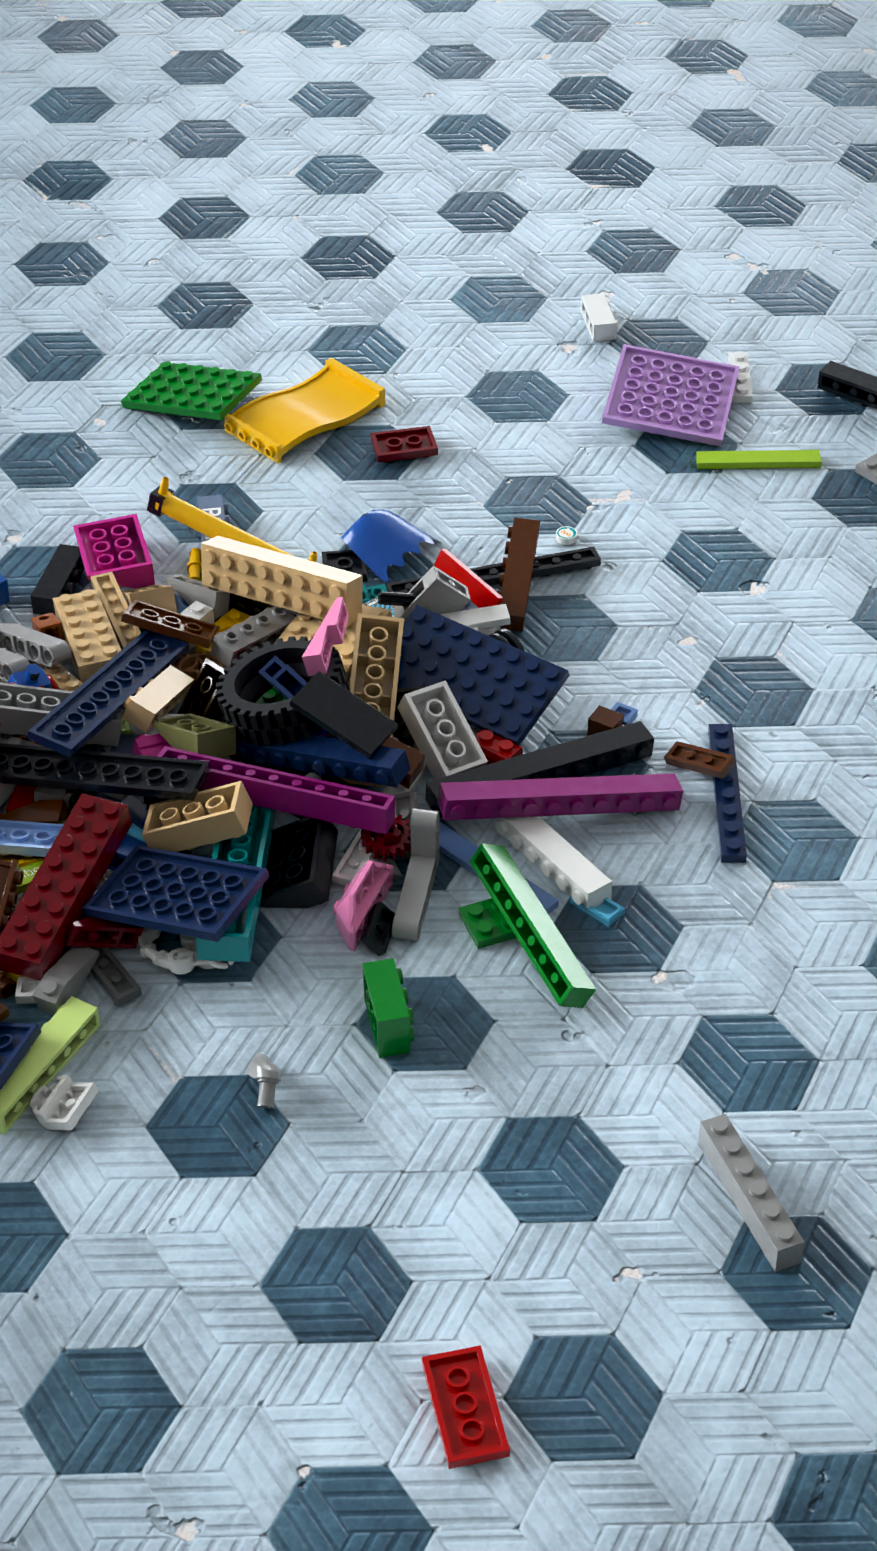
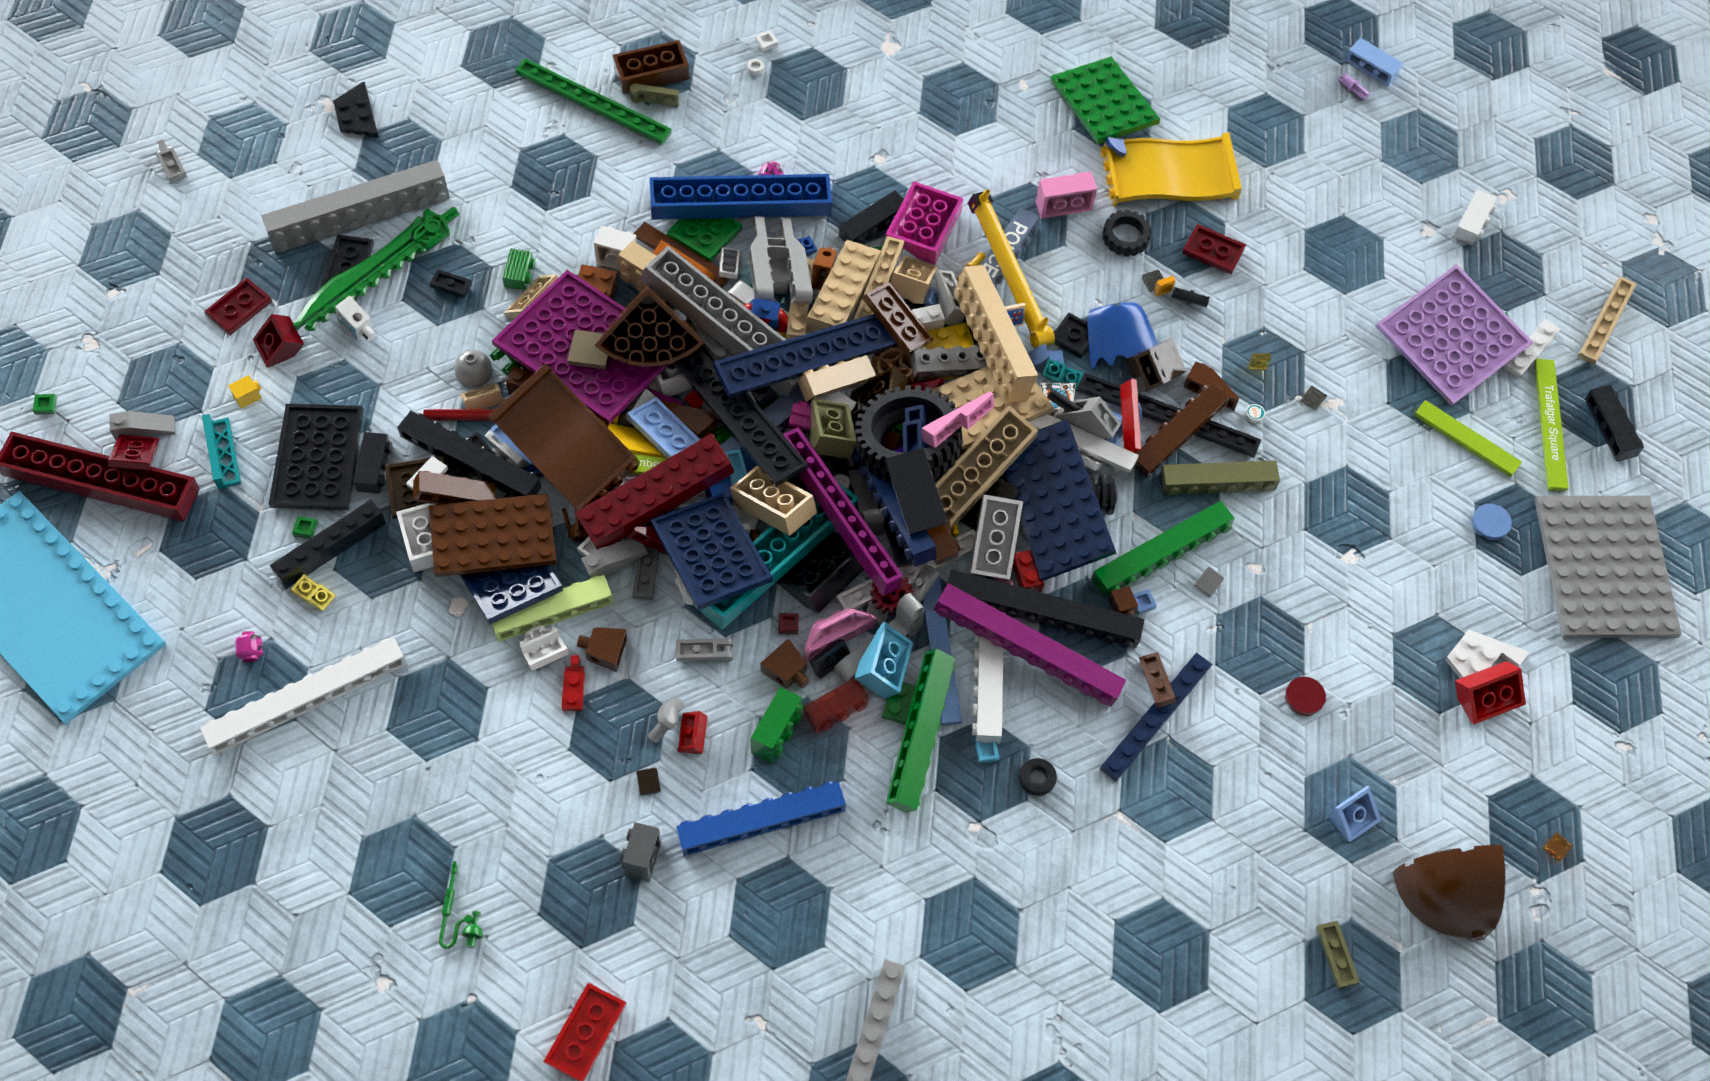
camera: 35 degrees right, 20 degrees up
none -> green piece [439,861,483,949]
none -> red hinge [561,655,585,711]
none -> reddish brown torso [577,627,628,672]
none -> dark grey brick [620,822,662,882]
none -> dark brown slope [636,767,661,796]
none -> light grey plate [676,638,733,662]
none -> blue brick [676,781,846,856]
none -> red slope [677,711,708,754]
none -> reddish brown torso [760,639,810,689]
none -> dark red tile [778,613,799,634]
none -> clear red brick [803,678,869,734]
none -> medium azure slope [854,622,913,699]
none -> black tyre [1019,758,1057,796]
none -> bright pink brick [1036,172,1097,219]
none -> green brick [1091,501,1235,598]
none -> black tyre [1102,210,1152,256]
none -> tile [1106,137,1127,157]
none -> dark brown slope [1125,338,1187,393]
none -> clear smoke tile [1141,269,1164,292]
none -> light orange tile [1154,276,1176,296]
none -> olive brick [1160,460,1280,495]
none -> black pin [1171,287,1210,308]
none -> reddish brown slope [1184,361,1240,411]
none -> light grey slope [1195,567,1224,597]
none -> clear yellow tile [1248,353,1271,369]
none -> dark red tile [1285,676,1326,716]
none -> clear smoke tile [1300,386,1327,411]
none -> lavender axle [1338,72,1369,100]
none -> light blue brick [1345,38,1403,86]
none -> medium blue tile [1471,504,1512,540]
none -> lime tile [1534,358,1569,491]
none -> tan plate [1577,276,1636,365]

